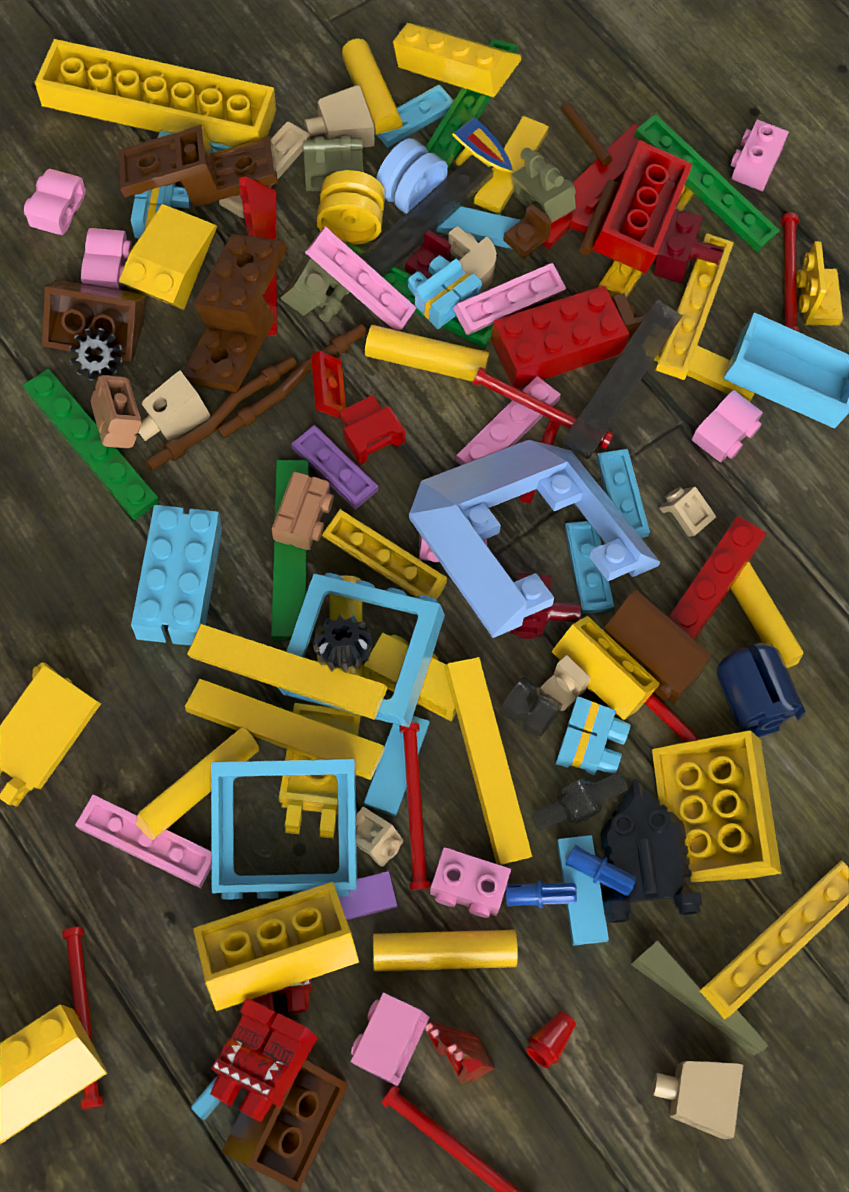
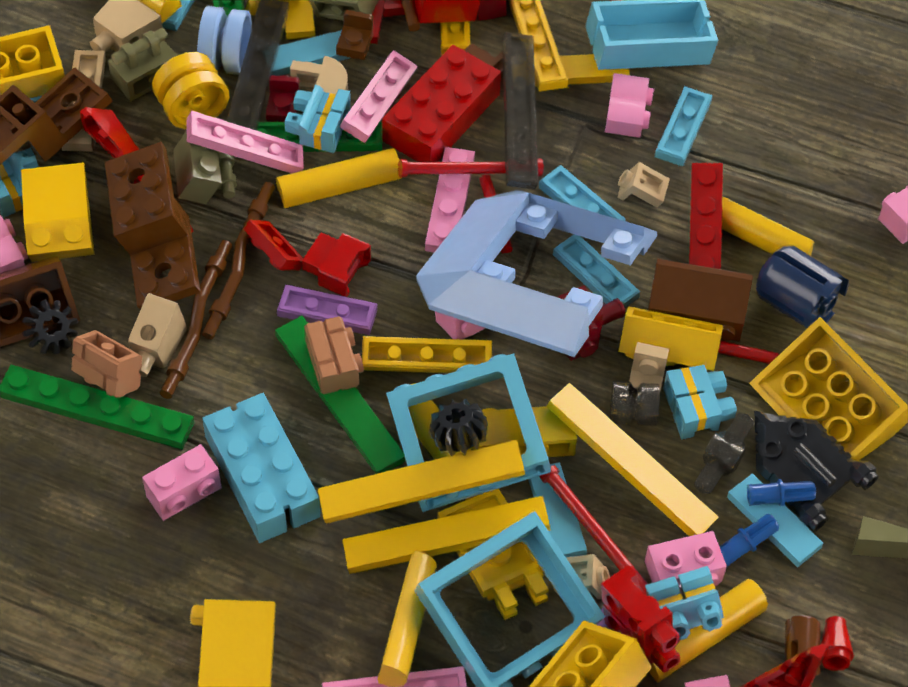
camera: 30 degrees left, 10 degrees down
none -> bright pink brick [142,444,221,521]
none -> red hips [601,565,681,673]
none -> medium azure hips [645,566,724,640]
none -> medium azure tile [655,87,713,167]
none -> reddish brown arm [784,615,820,676]

